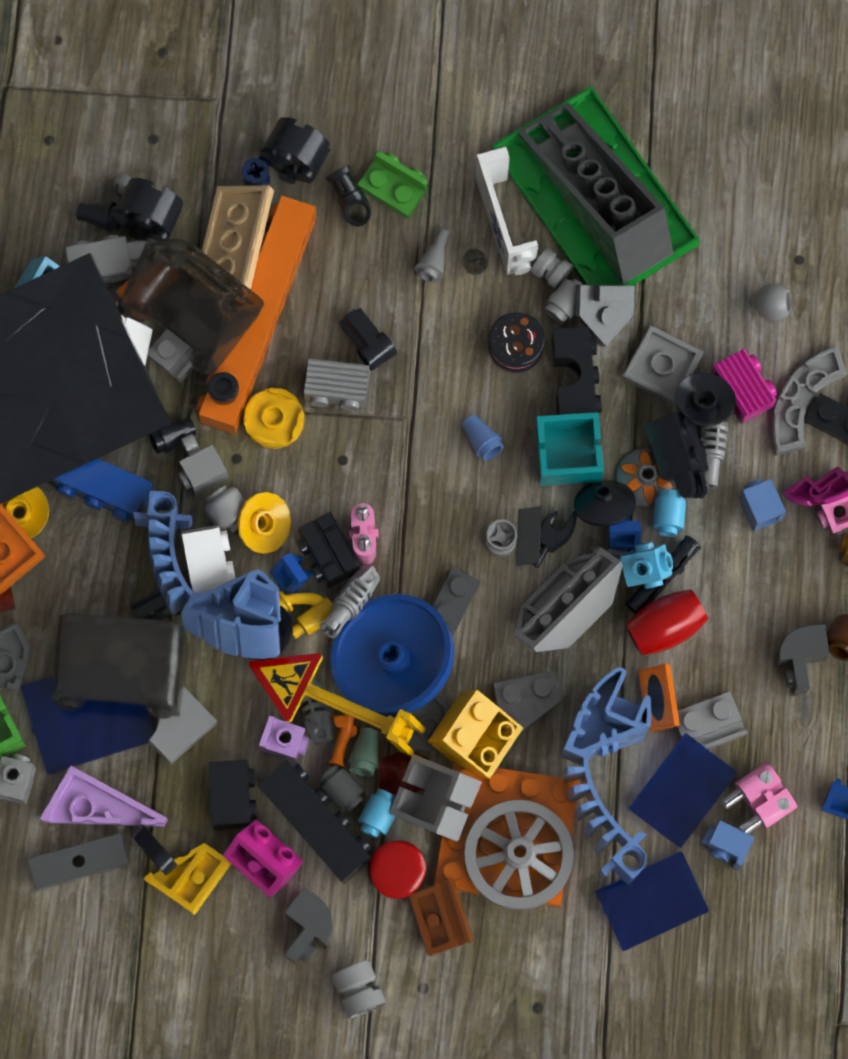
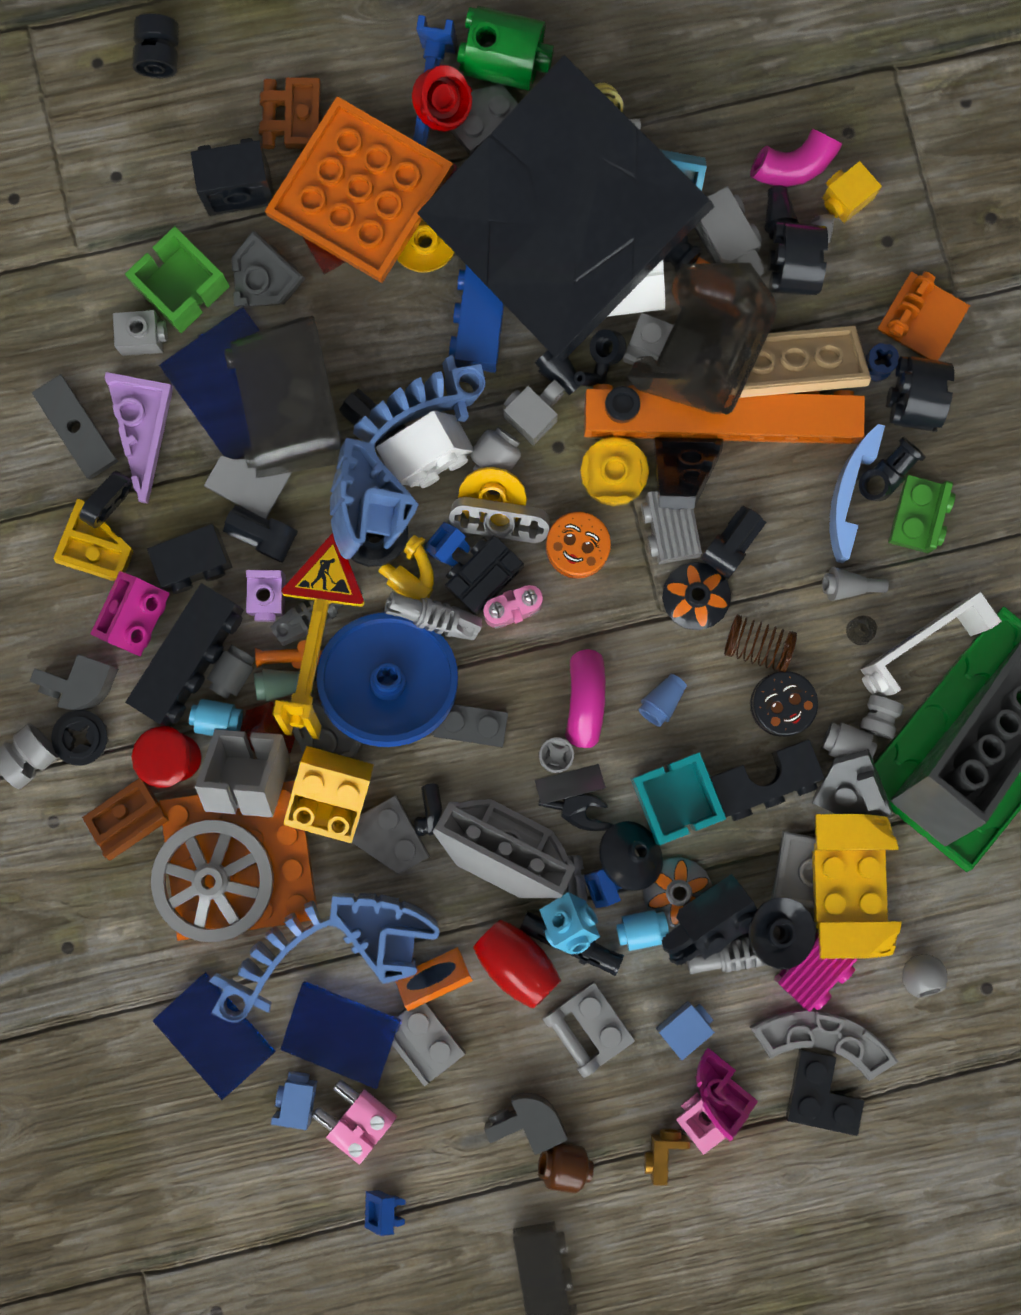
camera: 75 degrees right, 10 degrees up
none -> black gear [51,710,109,766]
none -> black piece [223,505,298,563]
none -> black arm [414,783,442,836]
none -> light grey beam [449,497,550,543]
none -> light grey plate [542,981,635,1078]
none -> orange head [546,512,611,579]
none -> dark pink cylinder [565,649,606,748]
none -> black plate [574,329,626,387]
none -> black wing [654,437,723,510]
none -> black dish [662,562,731,631]
none -> reddish brown piece [724,614,797,672]
none -> dark pink cylinder [750,129,842,187]
none -> yellow piece [812,814,902,959]
none -> yellow brick [822,161,882,223]
none -> light blue slope [829,424,885,563]
none -> orange hinge [877,272,970,361]

